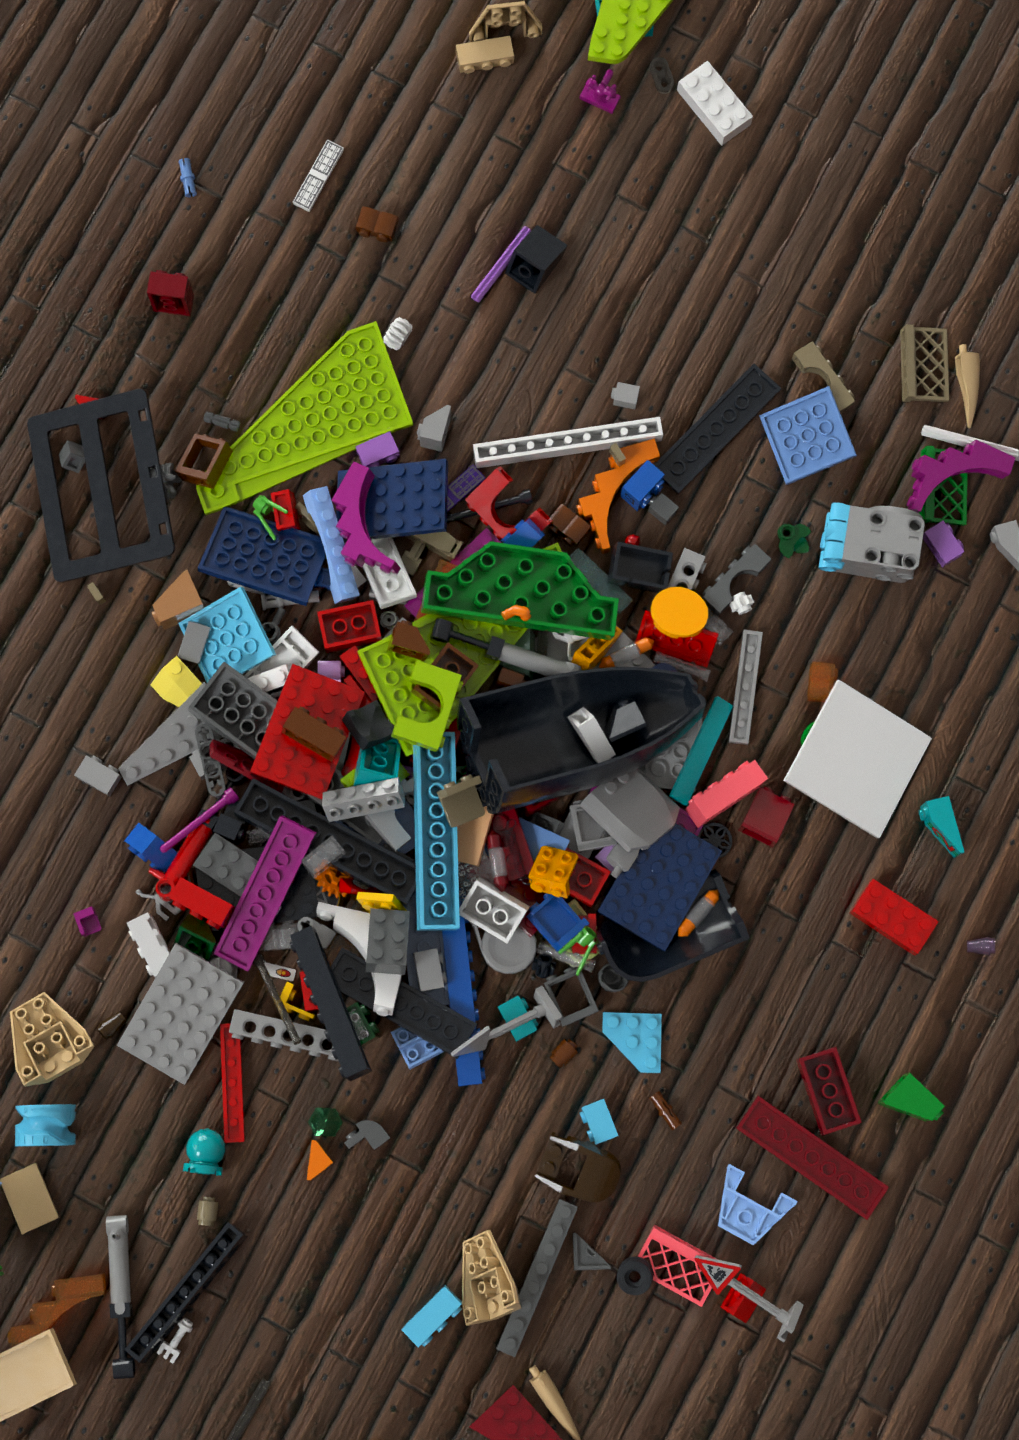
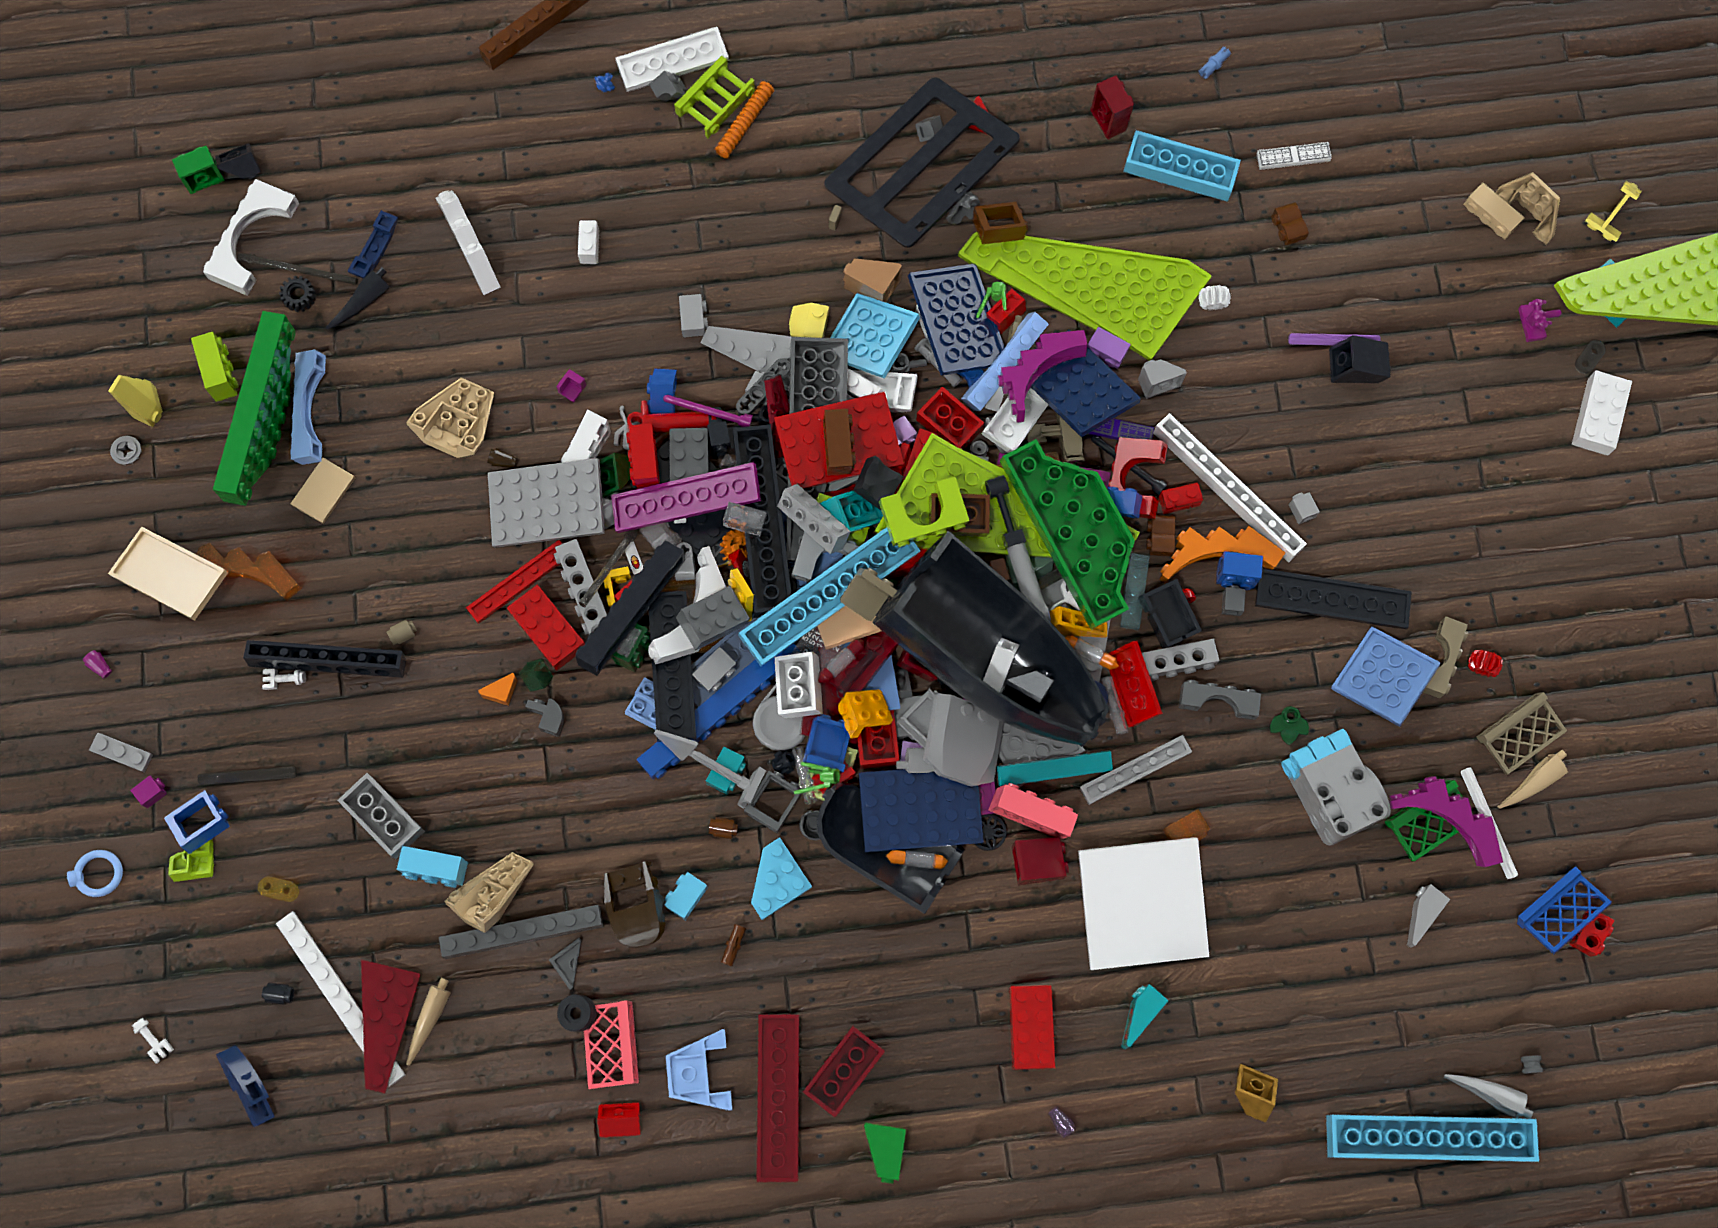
camera: 55 degrees right, 5 degrees down
medium azure piece [15,1104,76,1147] -> none
light grey piece [106,1215,135,1379] -> none
light grey slope [178,621,211,664] -> none
teal tile [183,1129,225,1176] -> none
dark grey axle [204,411,241,432] -> none
reddish brown slope [387,620,430,661] -> none
orange arm [501,605,531,621] -> none
dark tan tile [609,443,626,467] -> none
light orange tile [650,587,708,639] -> none
light grey piece [694,1255,804,1342] -> none
clear slope [704,607,733,646] -> none
white gear [729,592,754,615] -> none
medium lavender brick [923,521,965,568] -> none
none -> light grey brick [337,773,425,859]
none -> red brick [507,584,585,671]
none -> medium azure brick [1123,130,1241,202]
none -> red brick [1159,483,1203,514]
none -> red gear [1468,650,1503,677]

